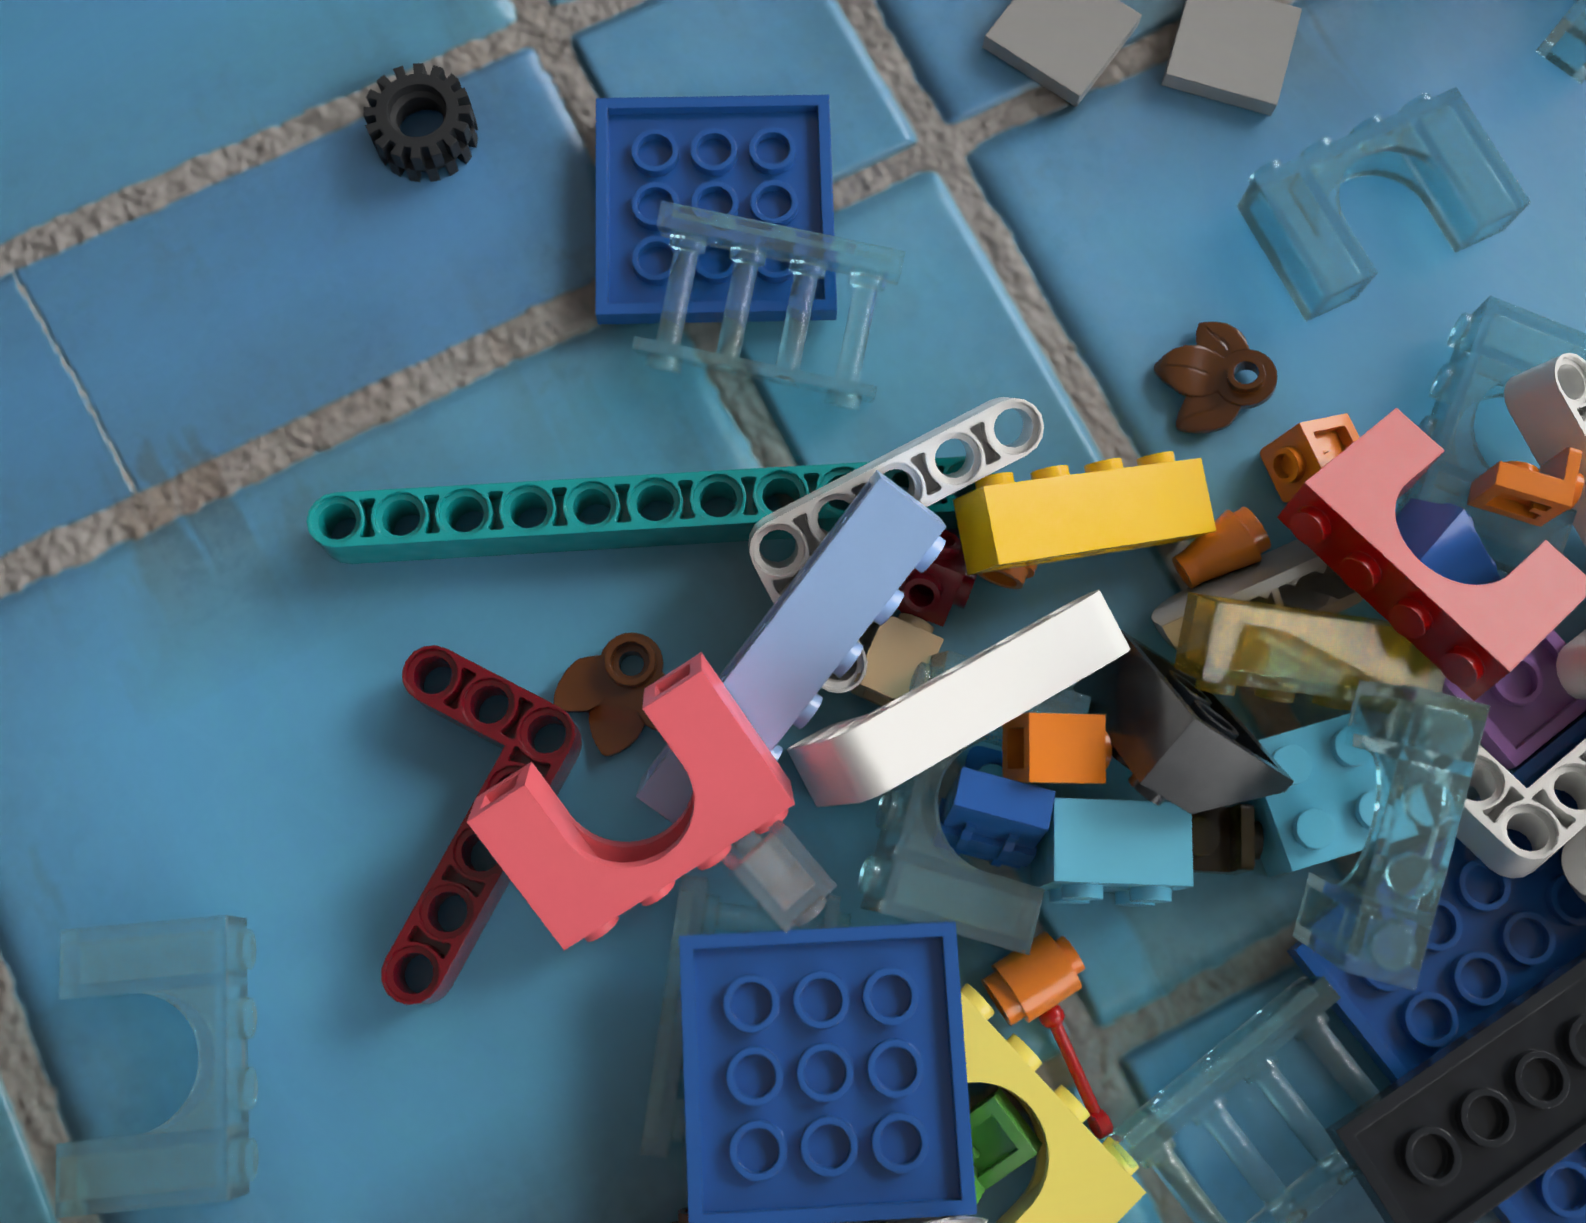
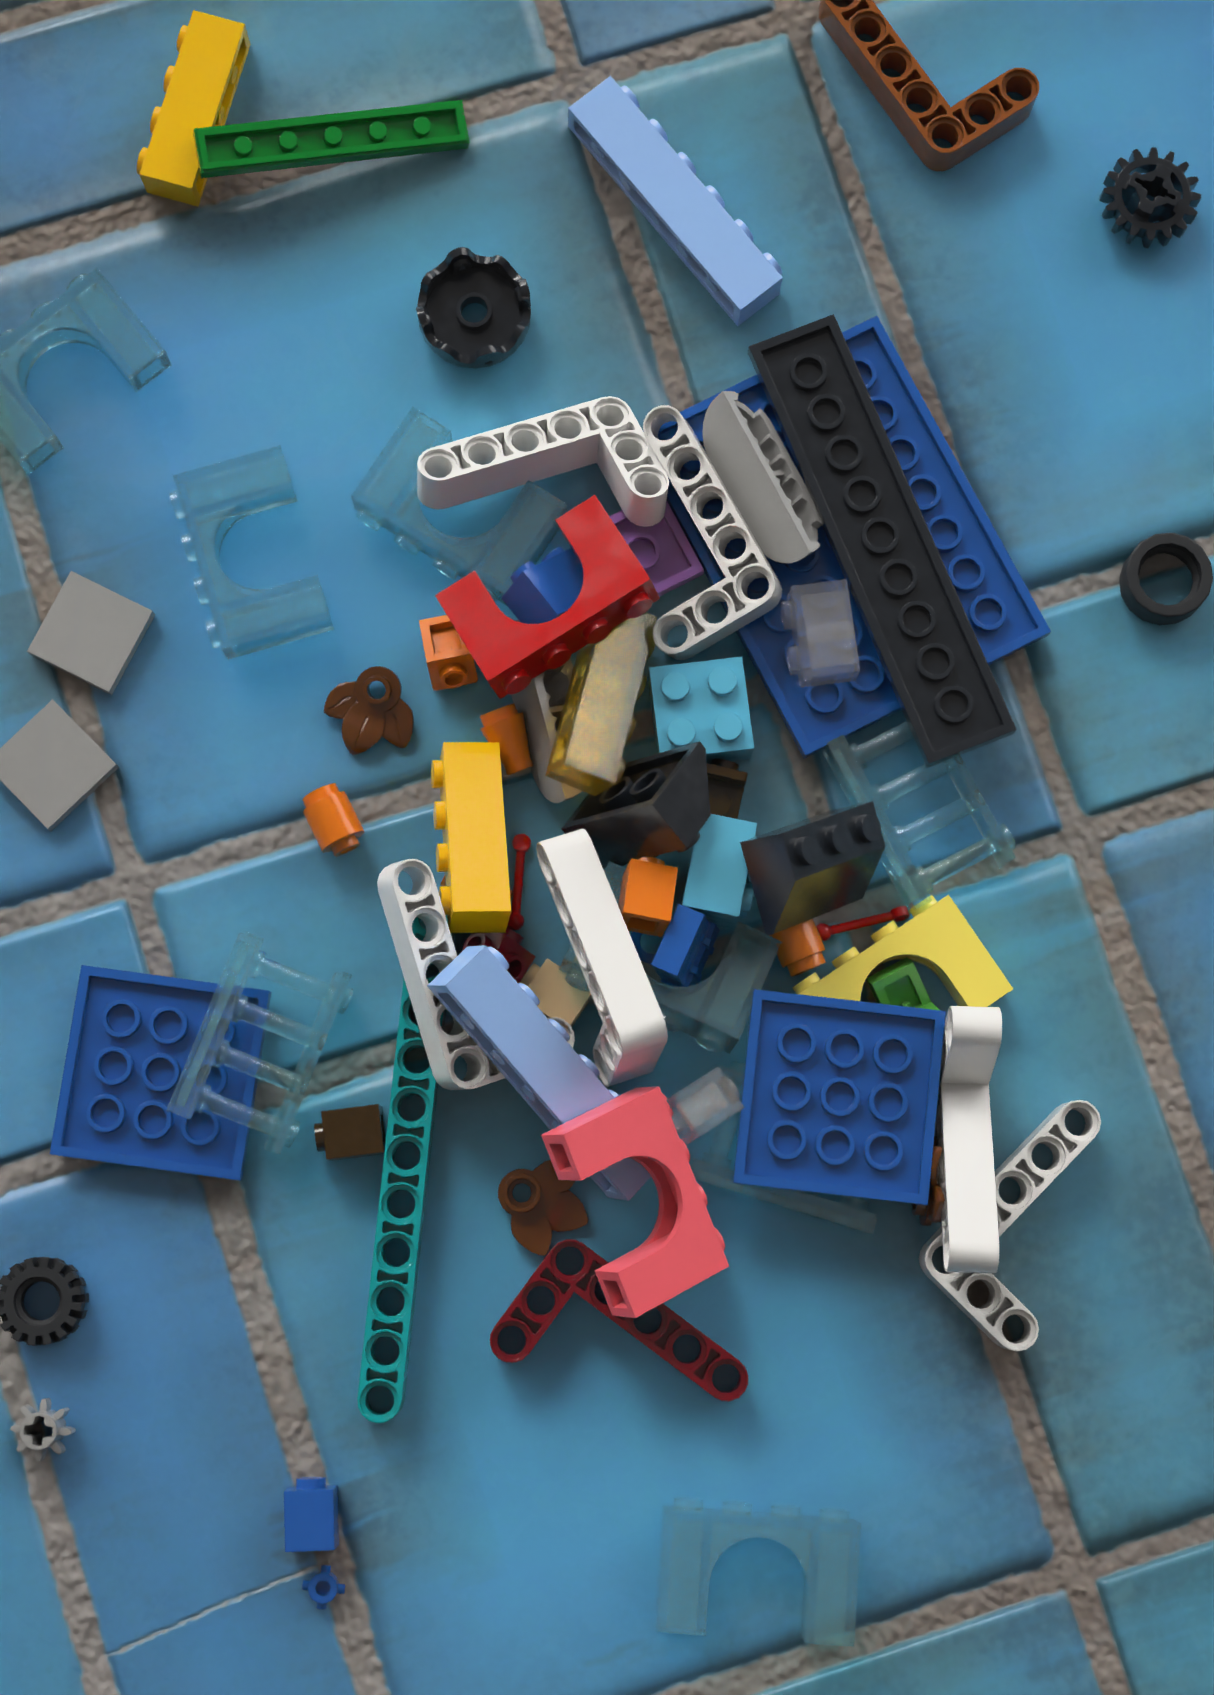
camera: 80 degrees left, 5 degrees up
clear light blue arch [1293,680,1490,990] -> none
orange bracket [1467,447,1584,527] -> none
none -> light grey gear [10,1398,76,1461]
none -> blue brick [284,1477,339,1552]
none -> orange brick [302,783,365,857]
none -> blue piece [302,1565,345,1610]
none -> dark brown brick [314,1104,386,1161]
none -> red hinge [507,833,531,930]
none -> black slope [740,801,886,935]
none -> clear brick [781,579,860,688]

